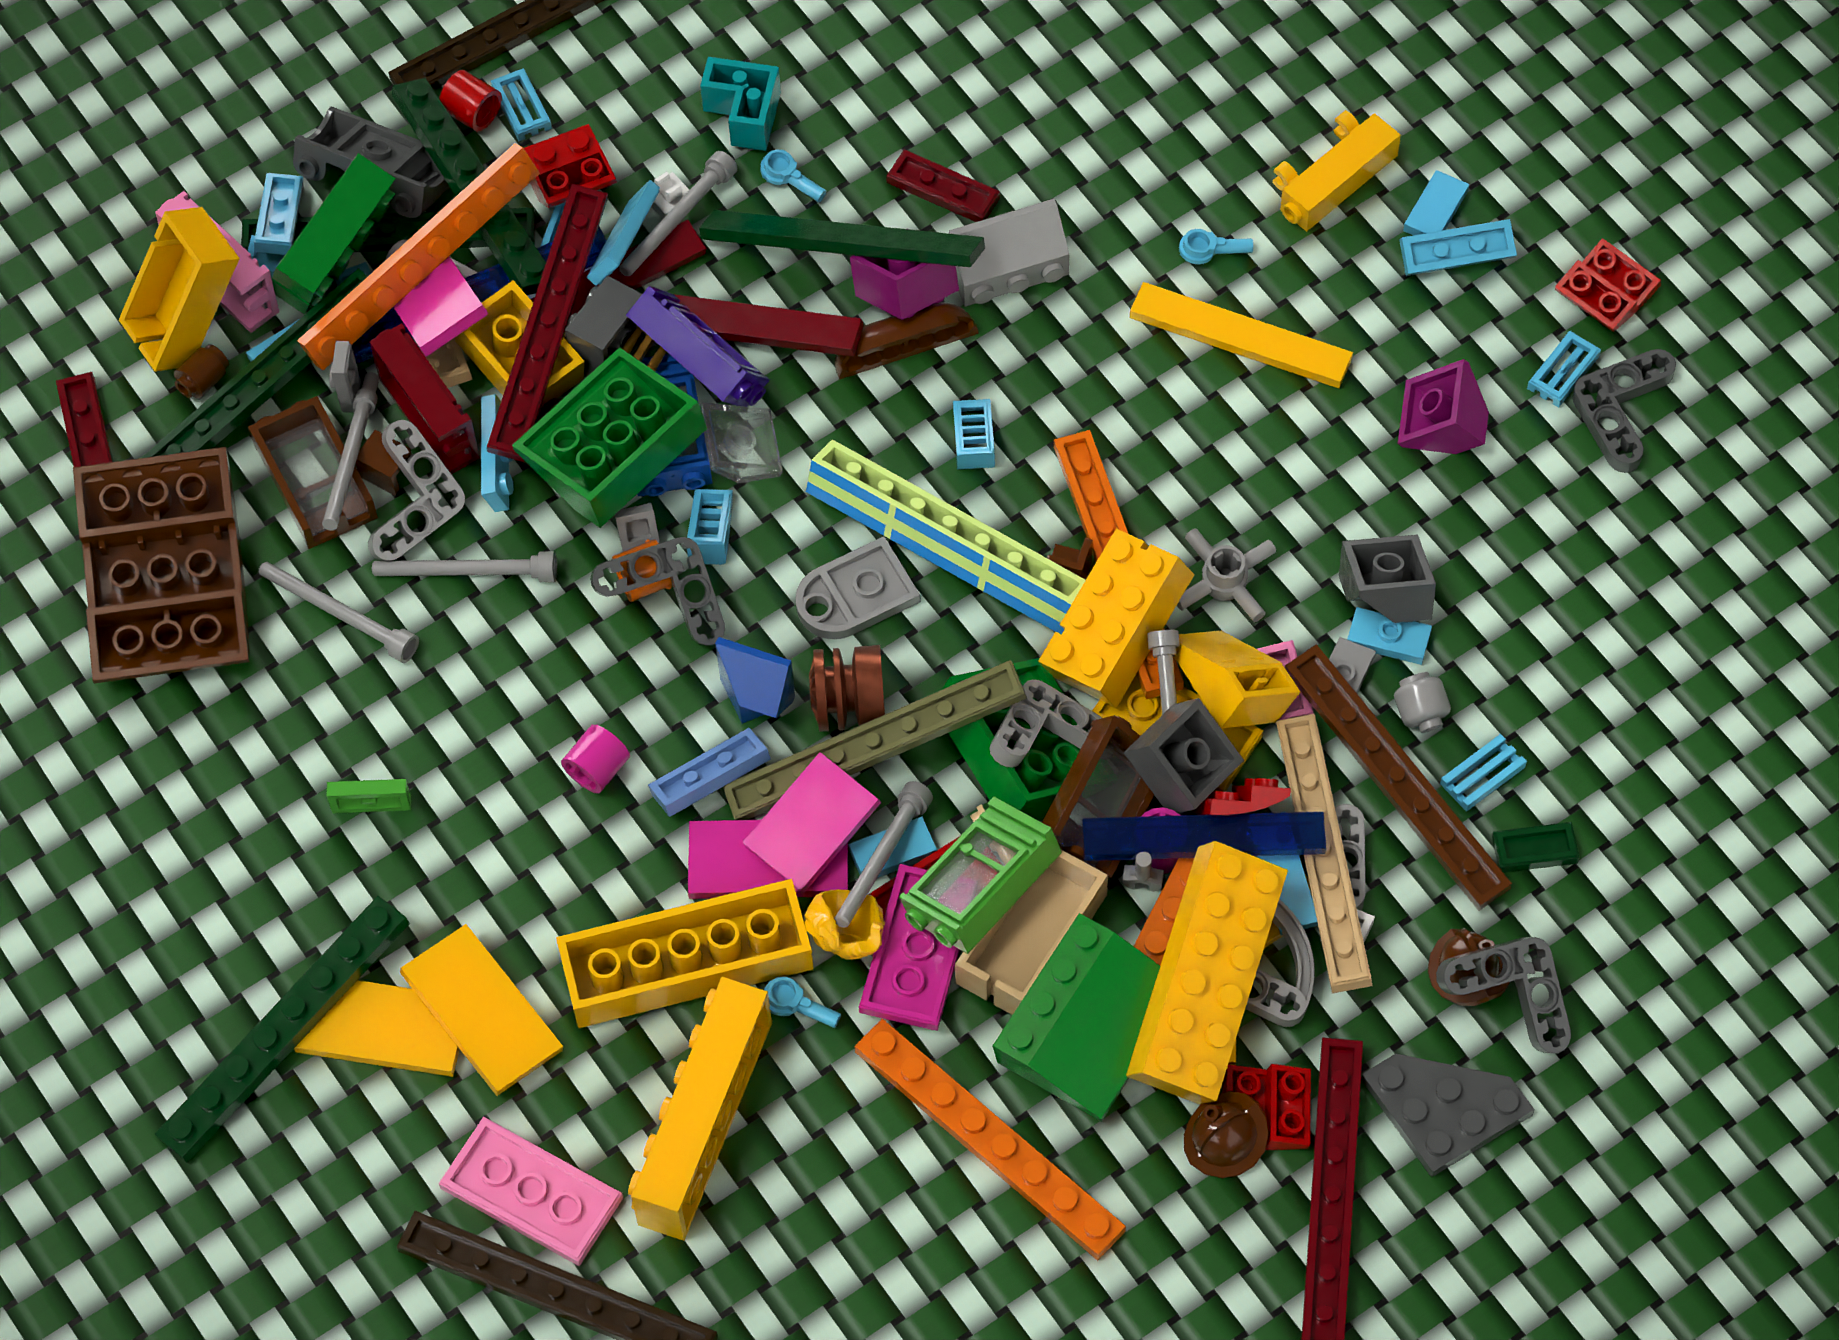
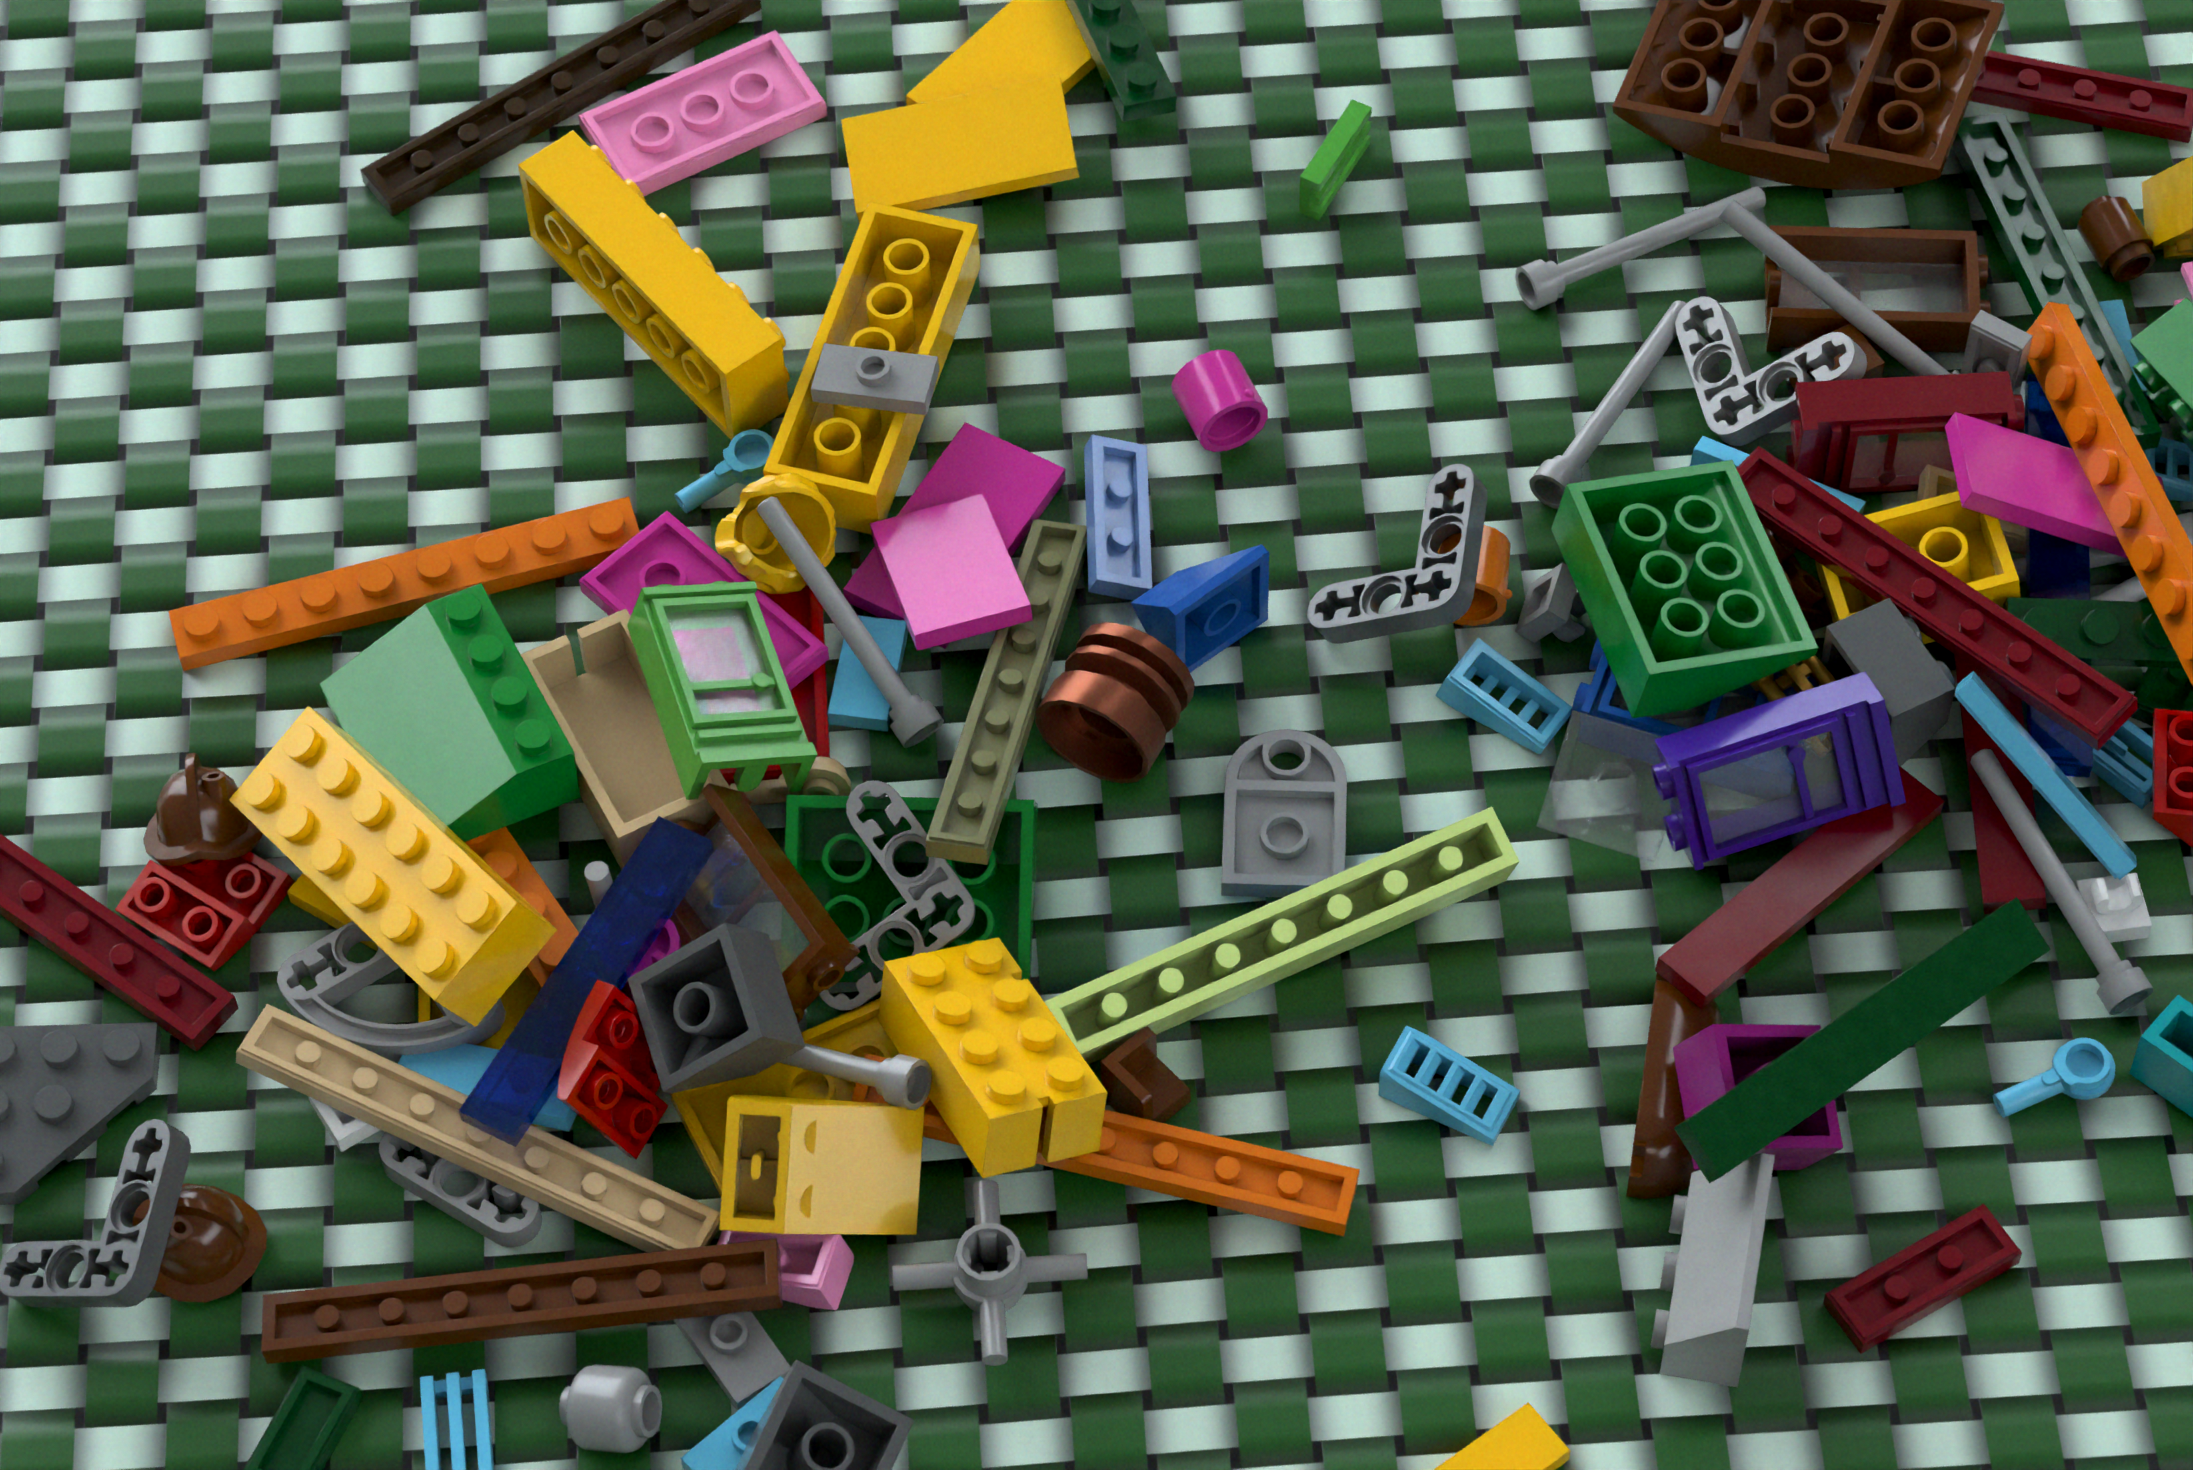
camera: 120 degrees right, 5 degrees down
none -> light grey plate [811,343,940,415]

